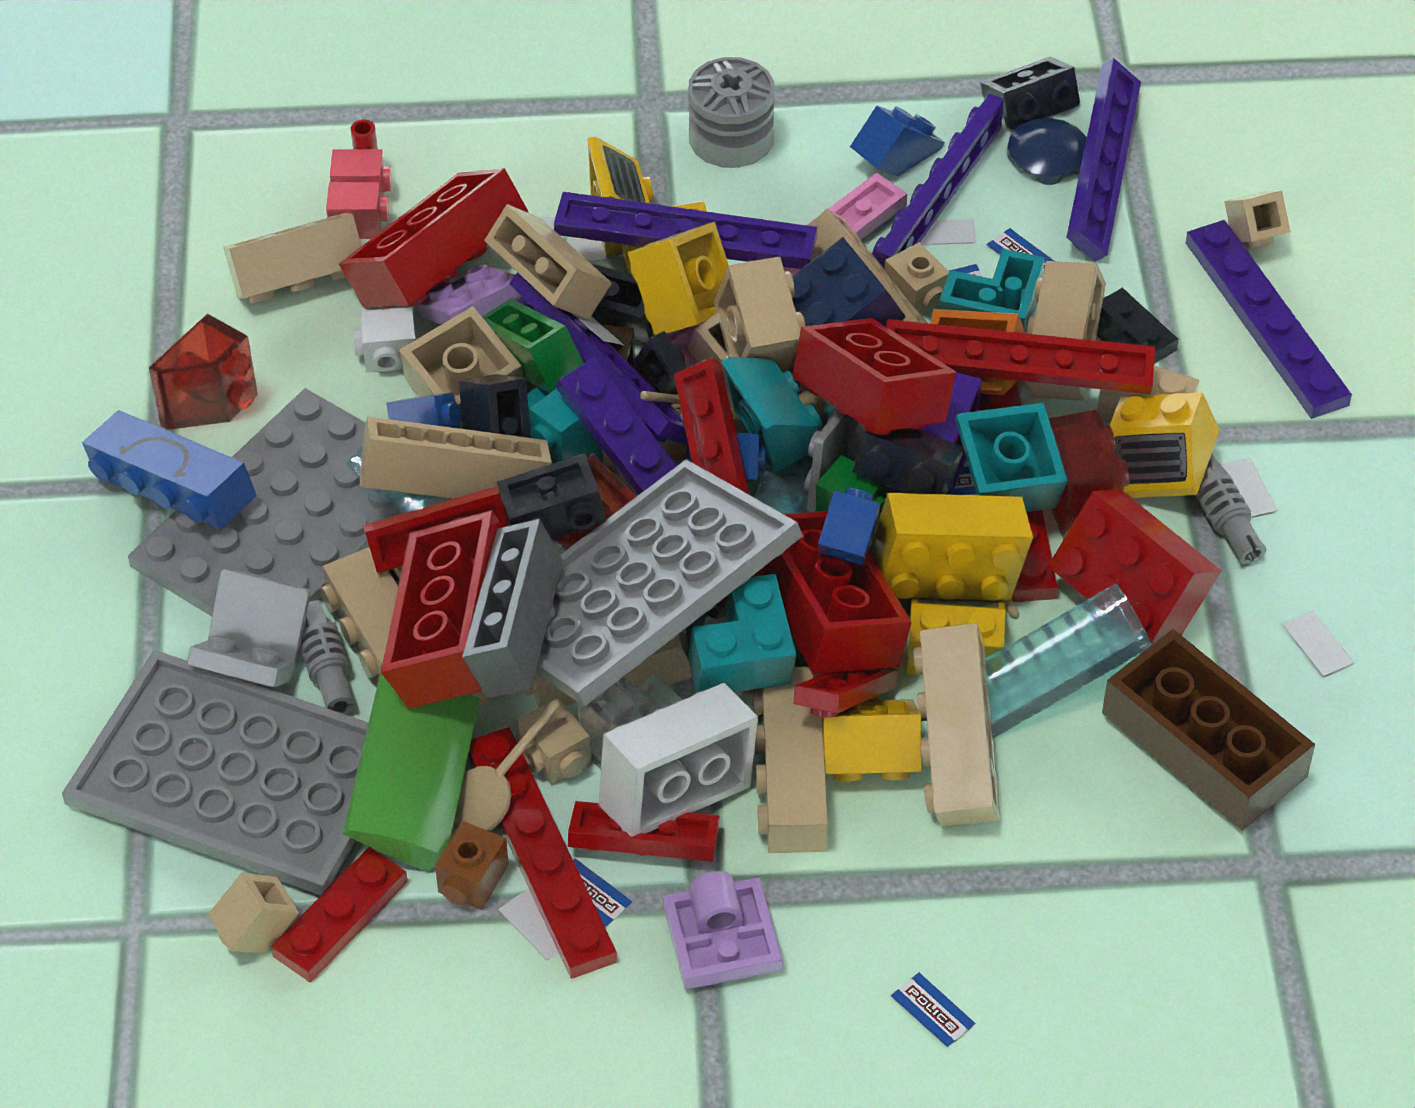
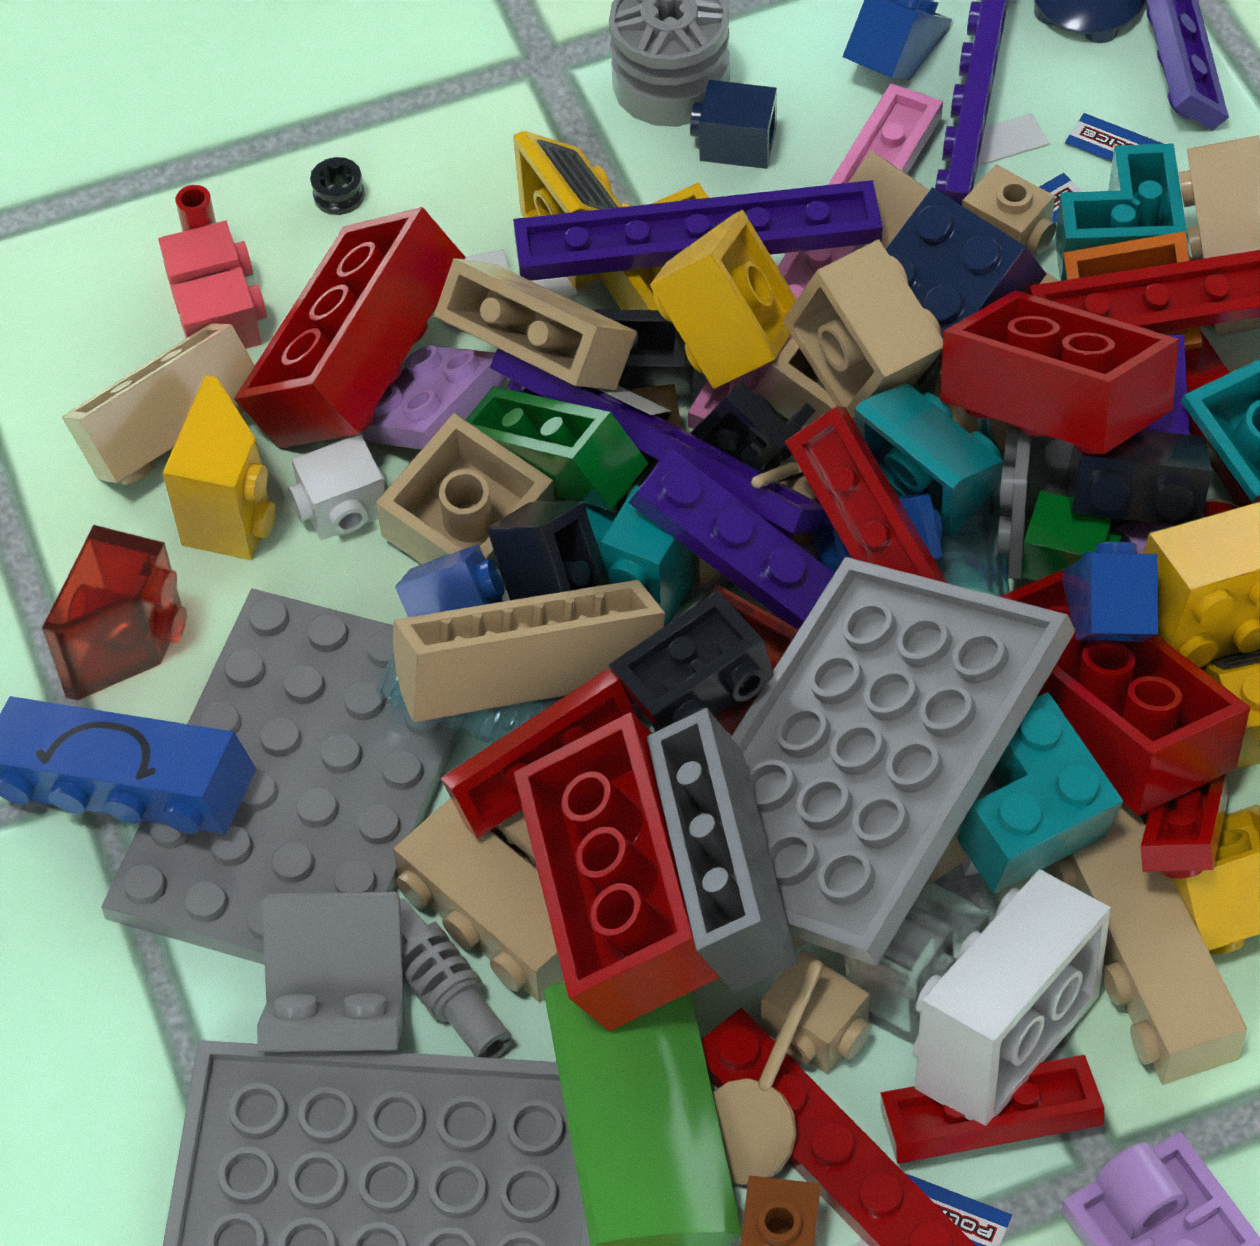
camera: 15 degrees left, 5 degrees up
none -> yellow slope [162,375,276,560]
none -> black bush [310,157,365,215]
none -> dark blue brick [690,80,777,169]

